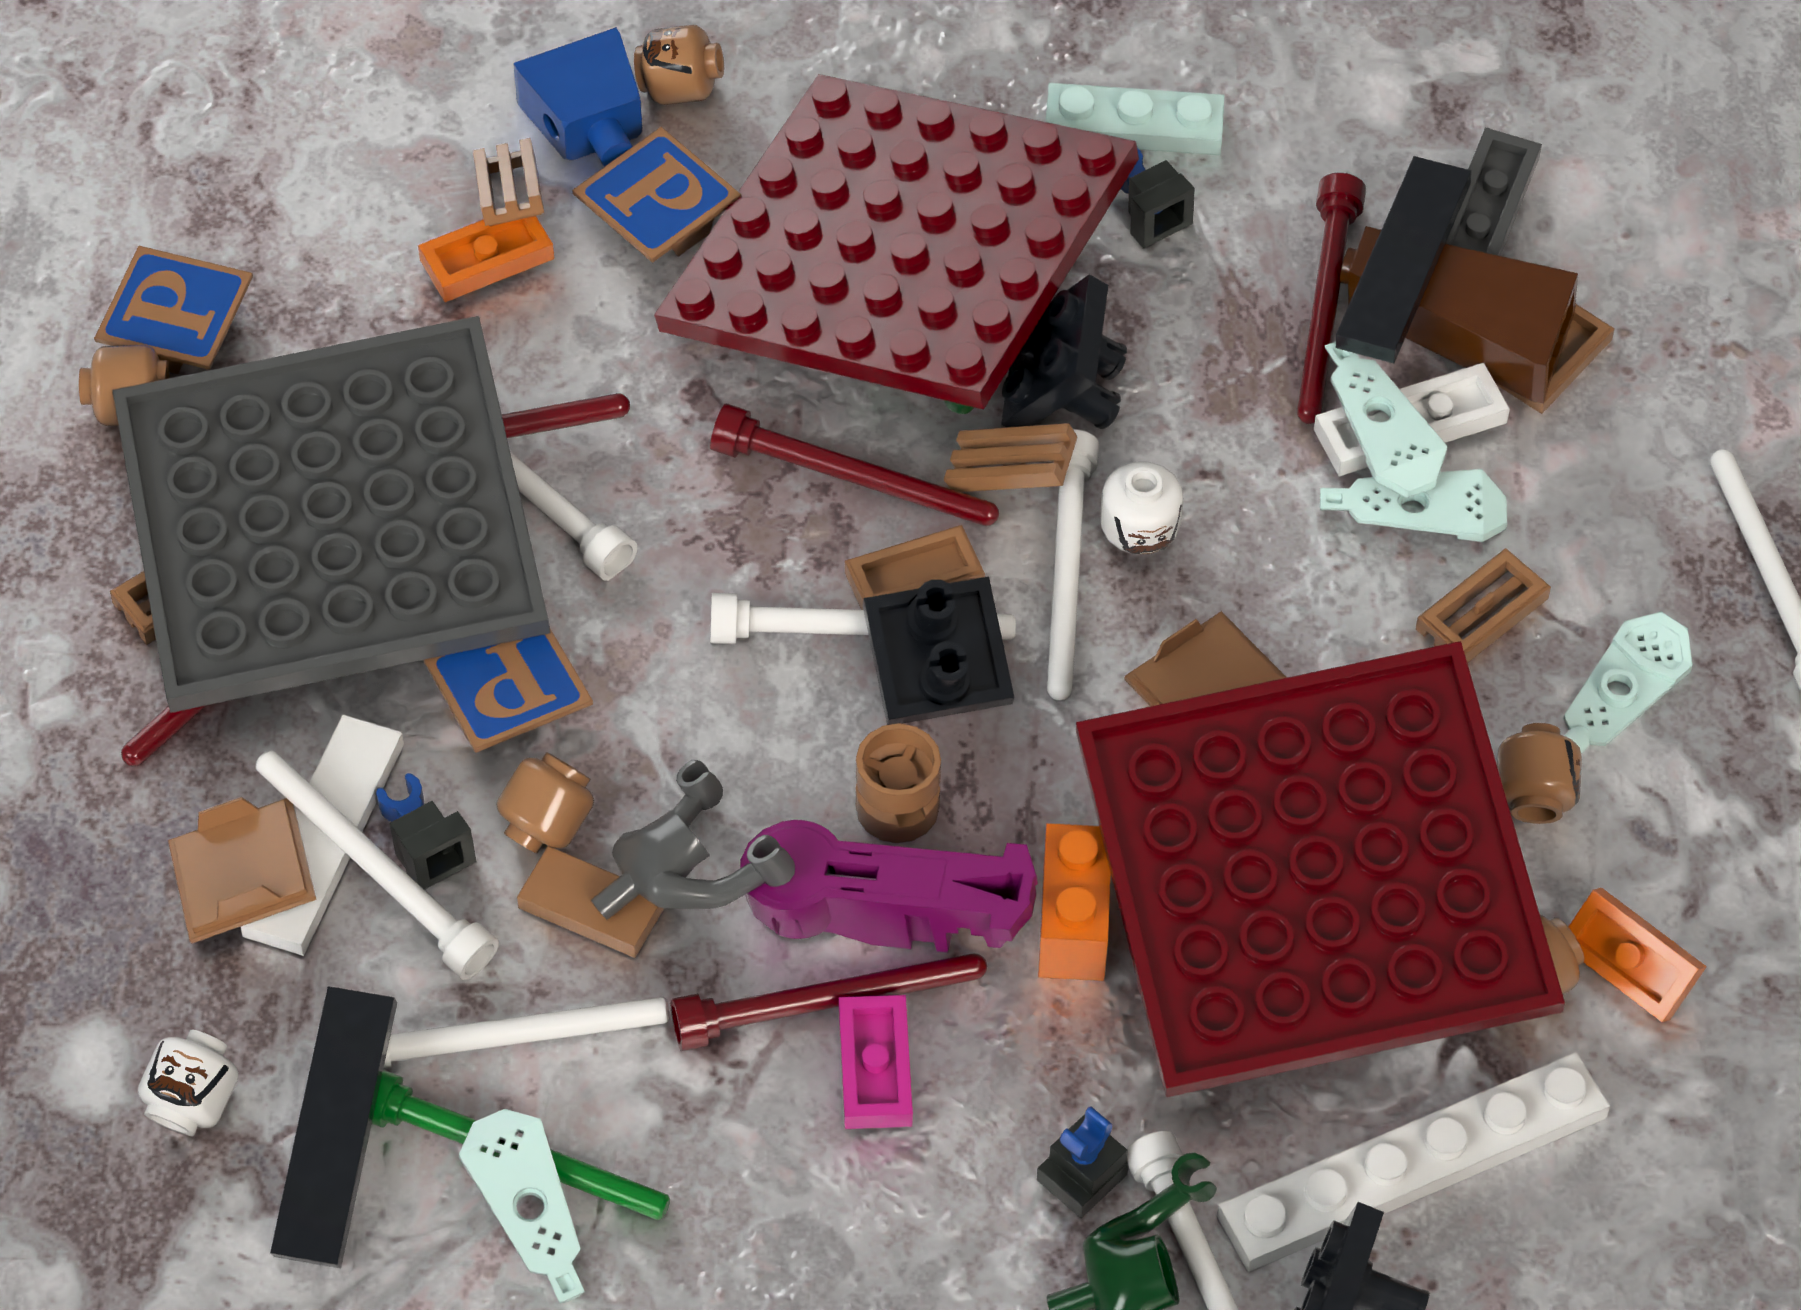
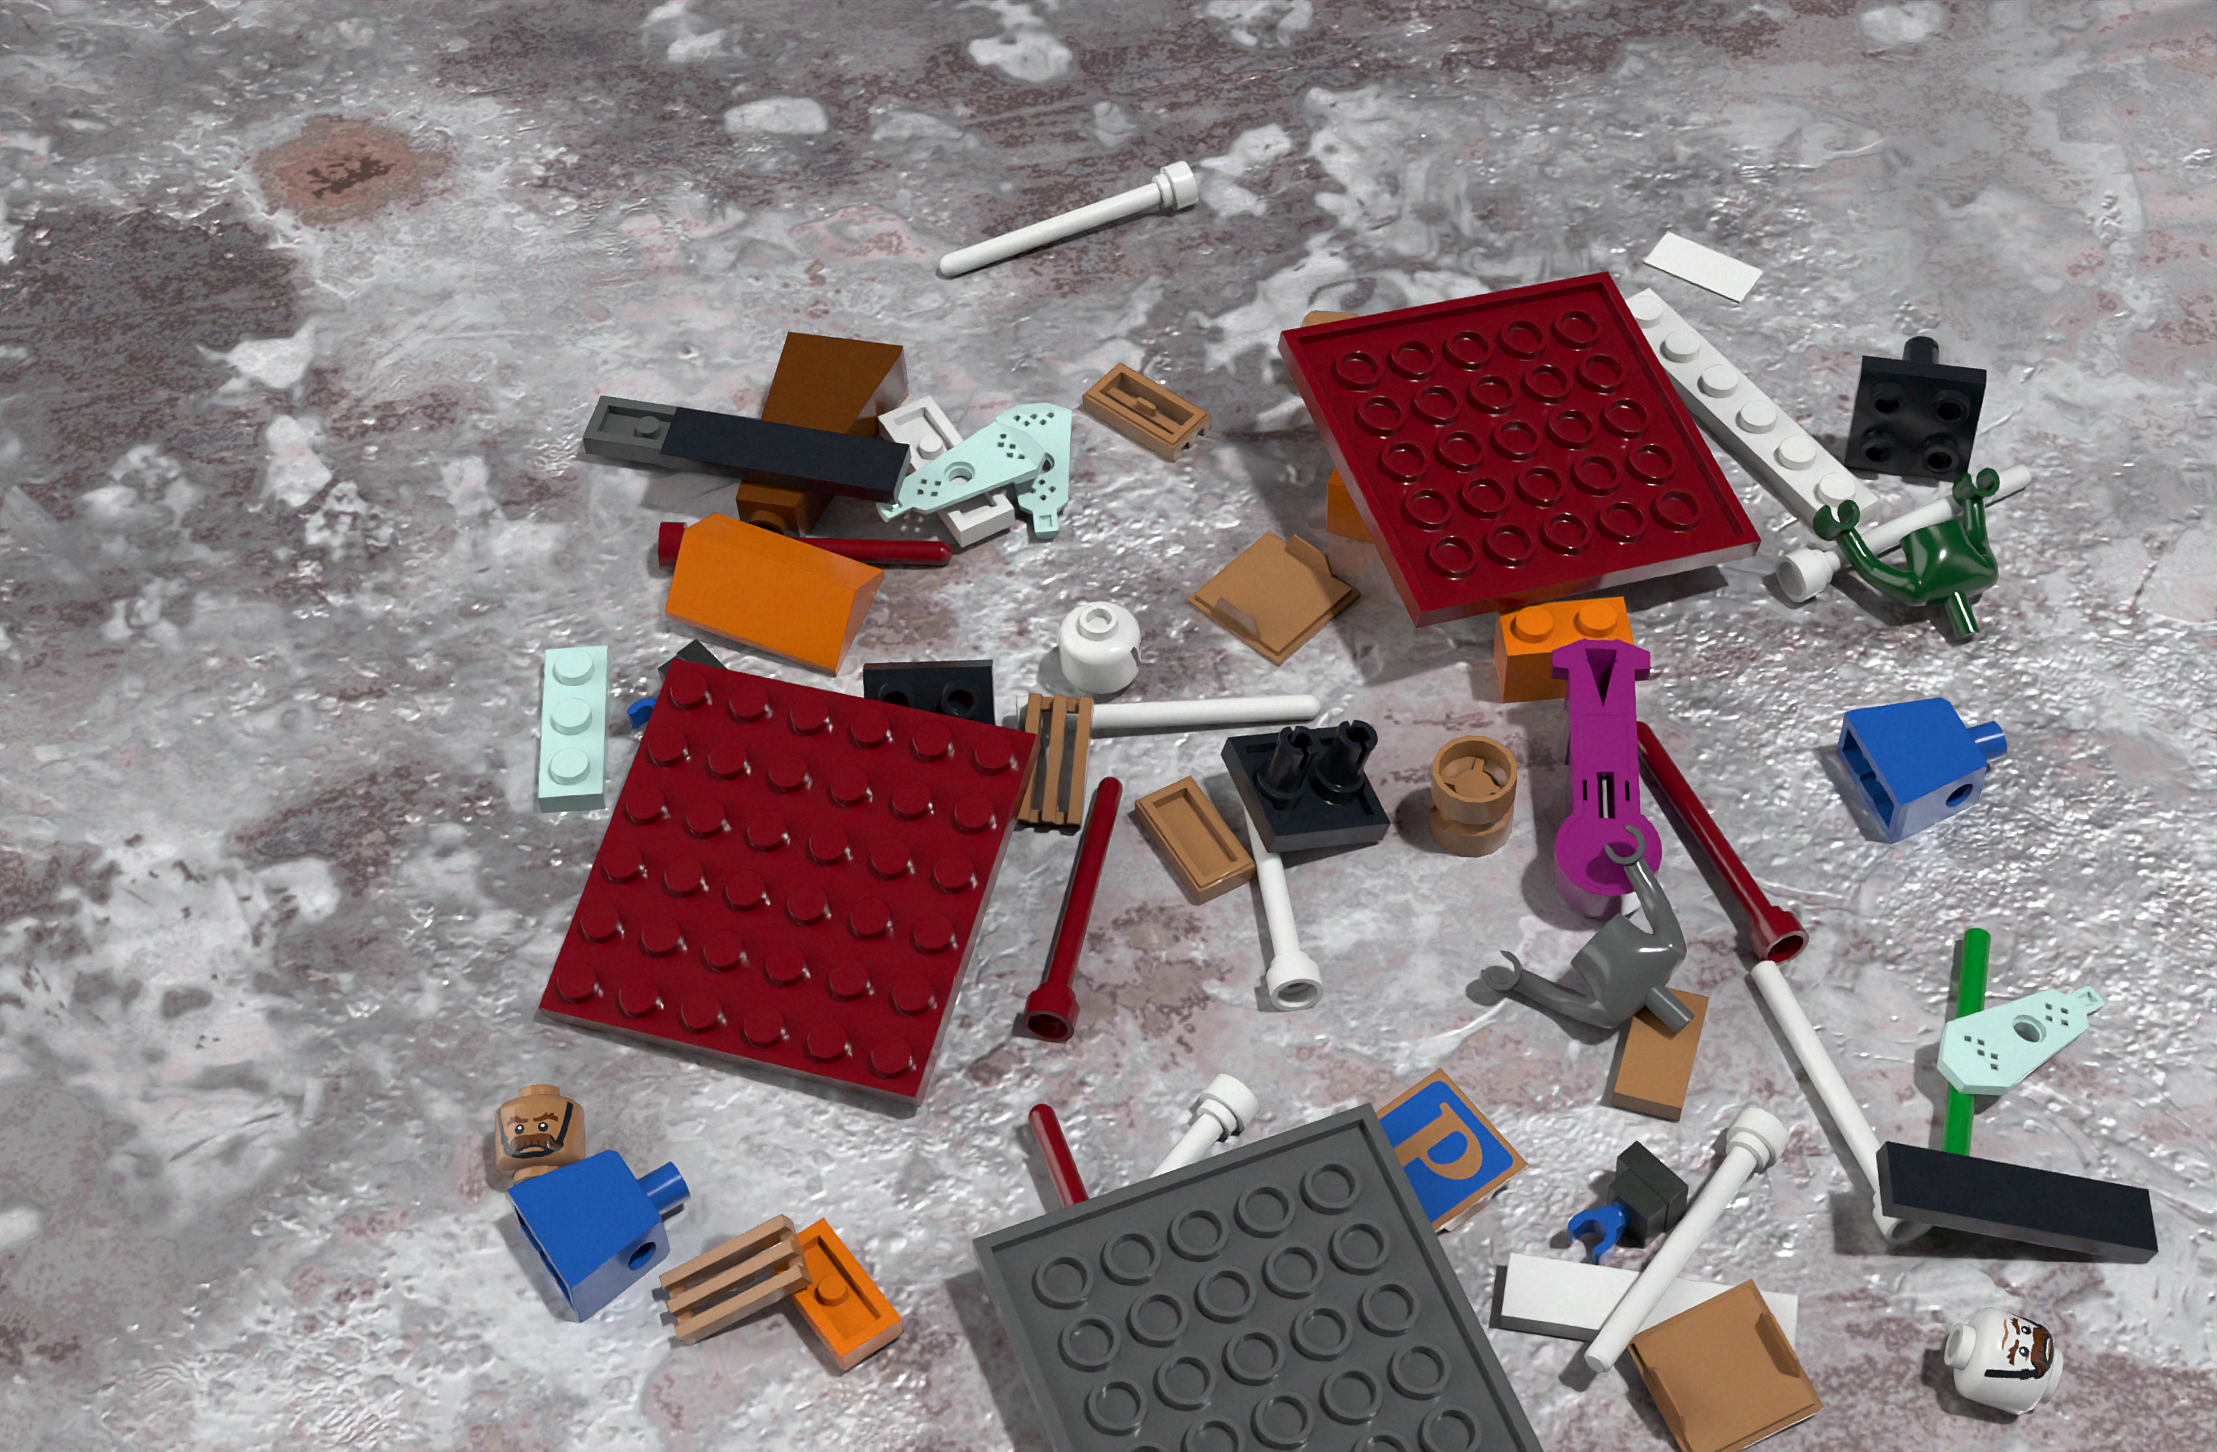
camera: 95 degrees left, 5 degrees down
medium nougat head [496,752,594,854] -> none
piece [572,127,741,263] -> none
dark pink plate [839,995,913,1129] -> none
pearl dark grey piece [1037,1106,1128,1219] -> none
light aqua piece [1563,611,1693,754] -> none
orange plate [1568,888,1707,1022] -> none
none -> orange slope [665,512,885,677]
none -> white sticker [1644,231,1764,303]
none -> blue torso [1836,697,2007,844]

